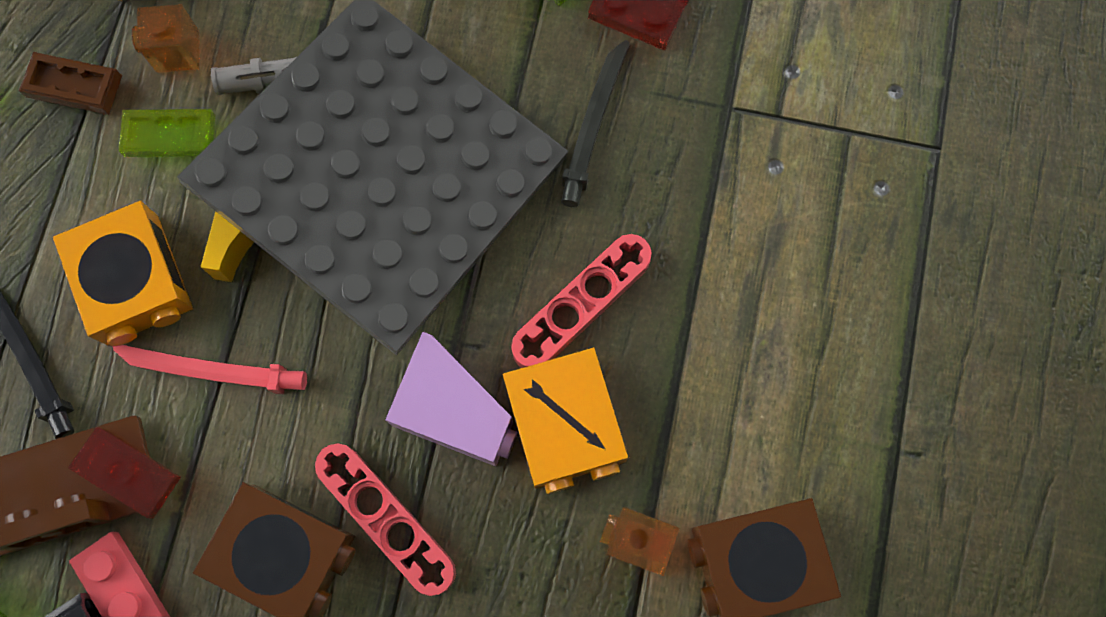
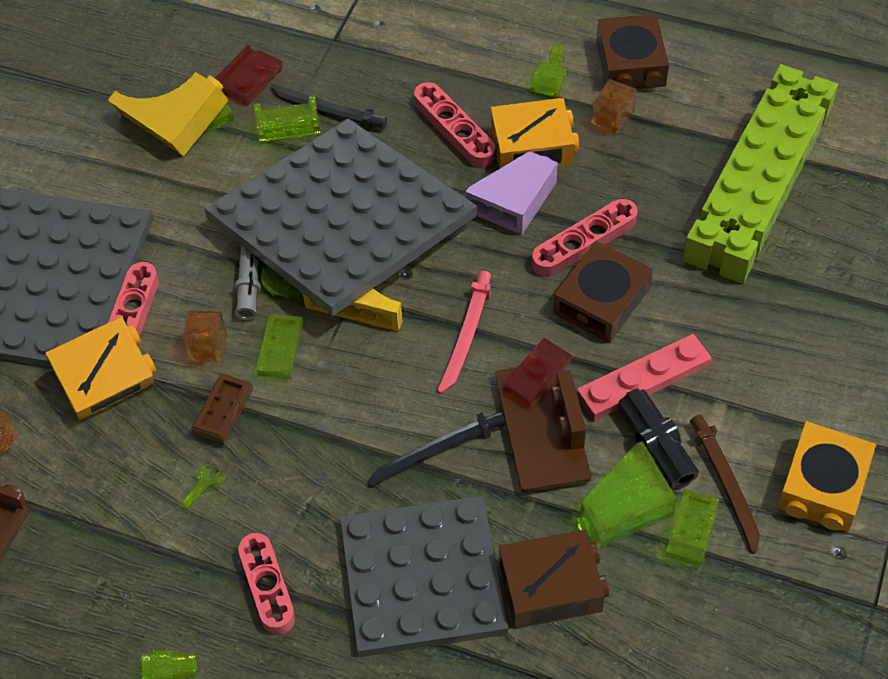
camera: 80 degrees left, 20 degrees down
light orange brick [53,200,193,346] -> none
none -> clear neon green hinge [254,96,320,142]
none -> clear neon green plate [530,44,568,97]

